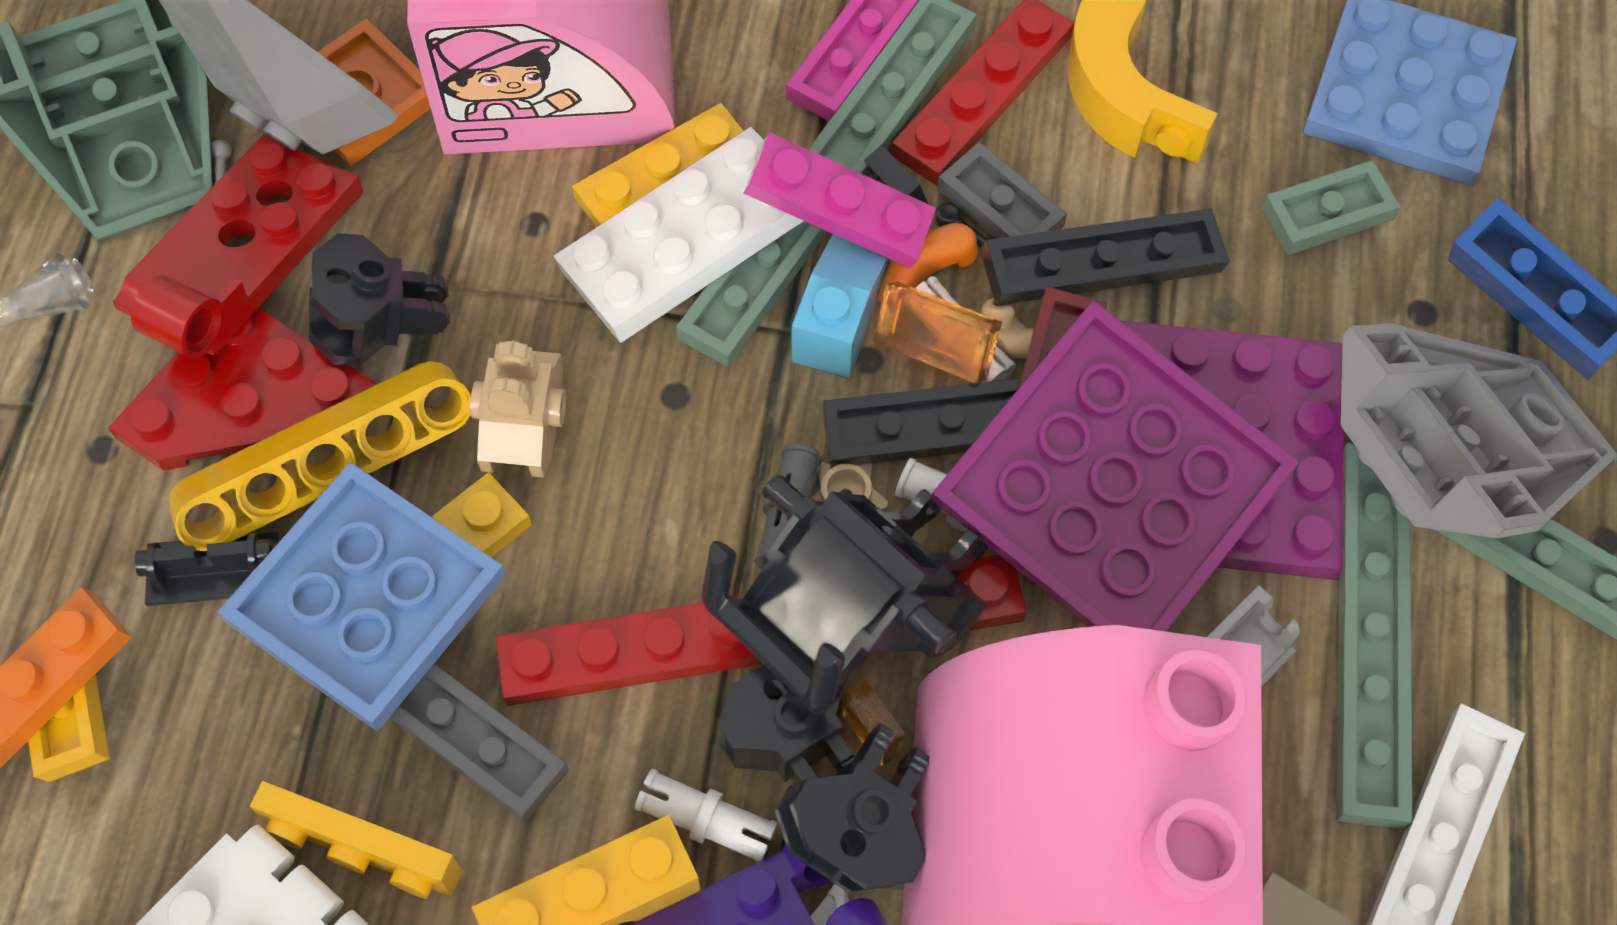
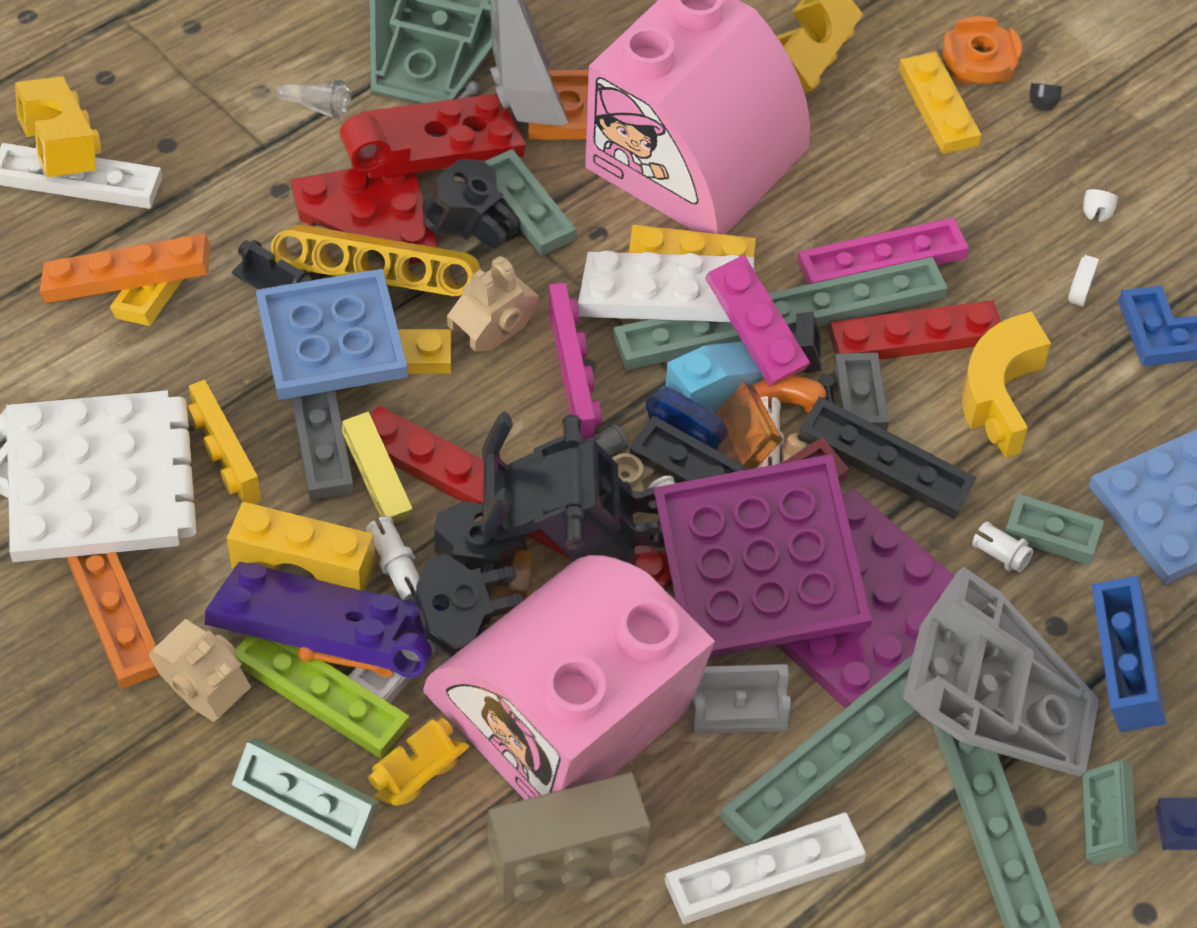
camera: 40 degrees right, 10 degrees down
none -> light yellow piece [341,412,413,524]
none -> sand green plate [485,149,577,256]
none -> dark pink plate [548,282,602,440]
none -> clear blue plate [645,386,728,450]
none -> white pin [972,521,1033,572]

